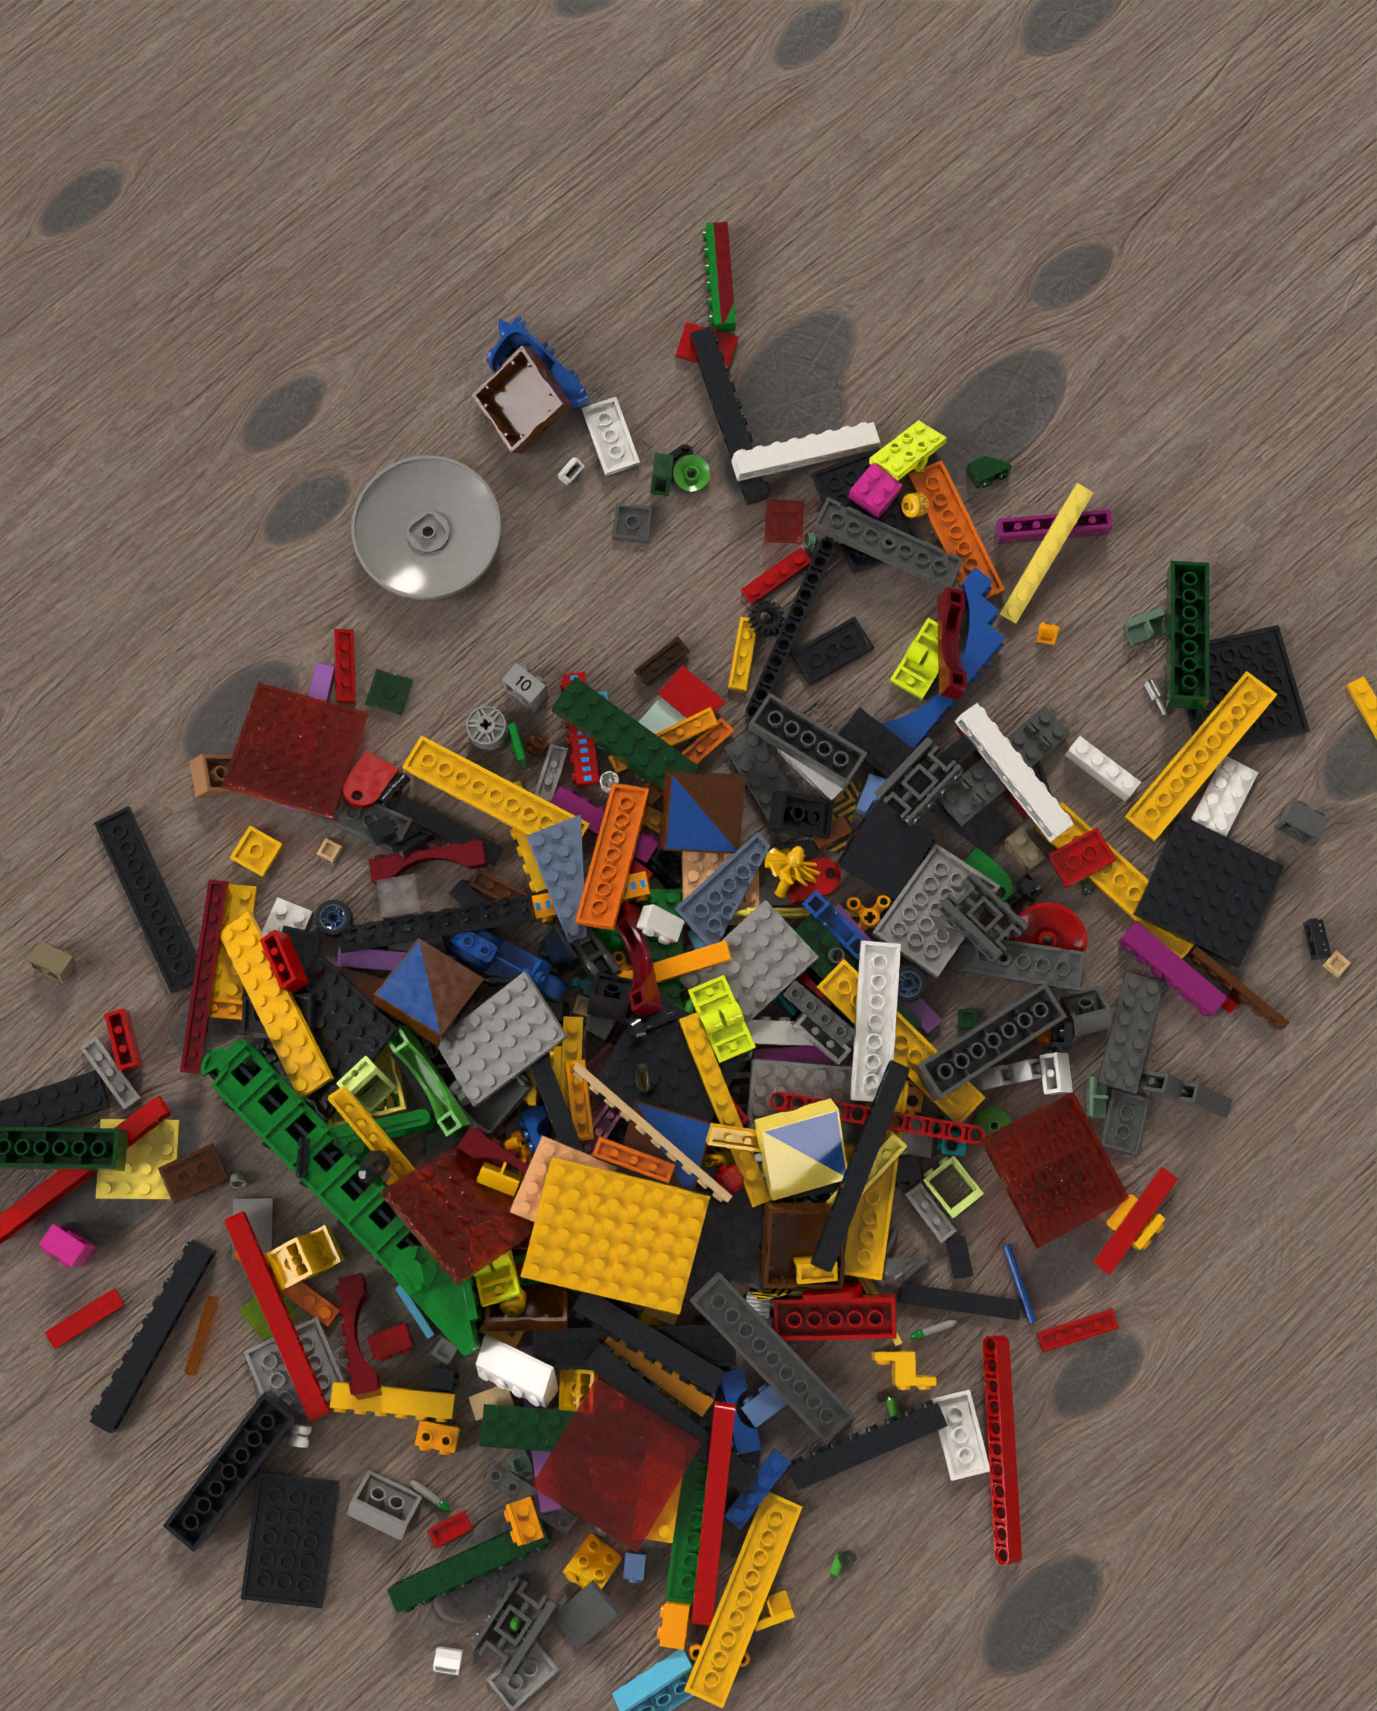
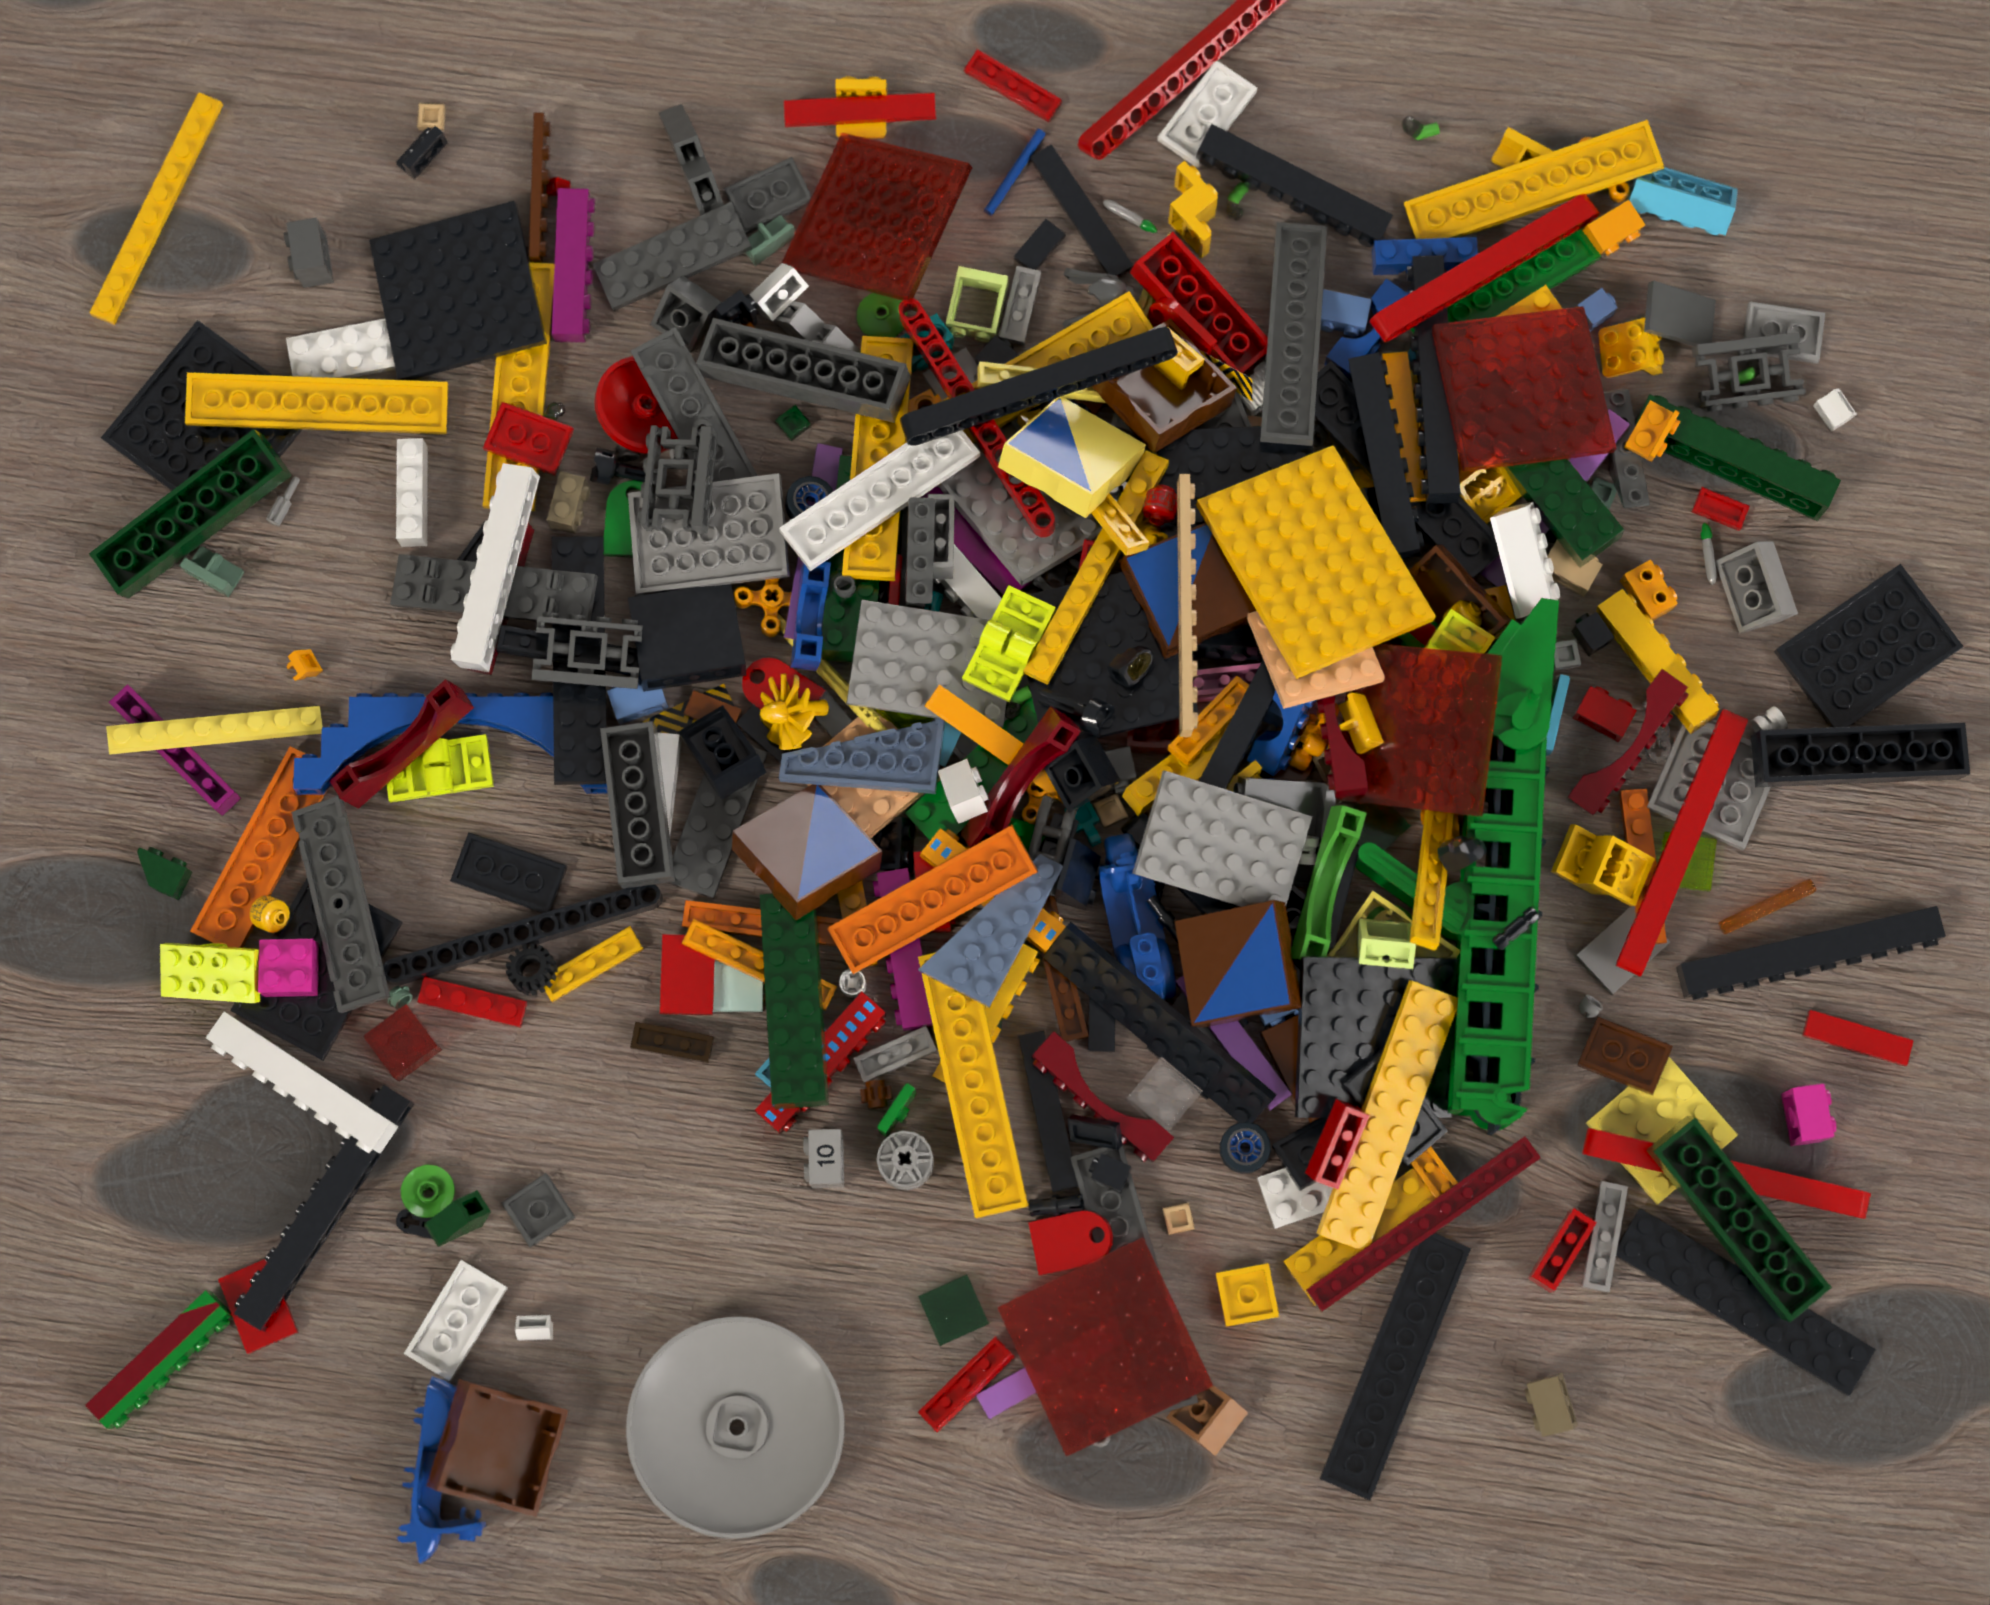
camera: 130 degrees left, 0 degrees up
orange tile [592,1136,676,1184] -> none

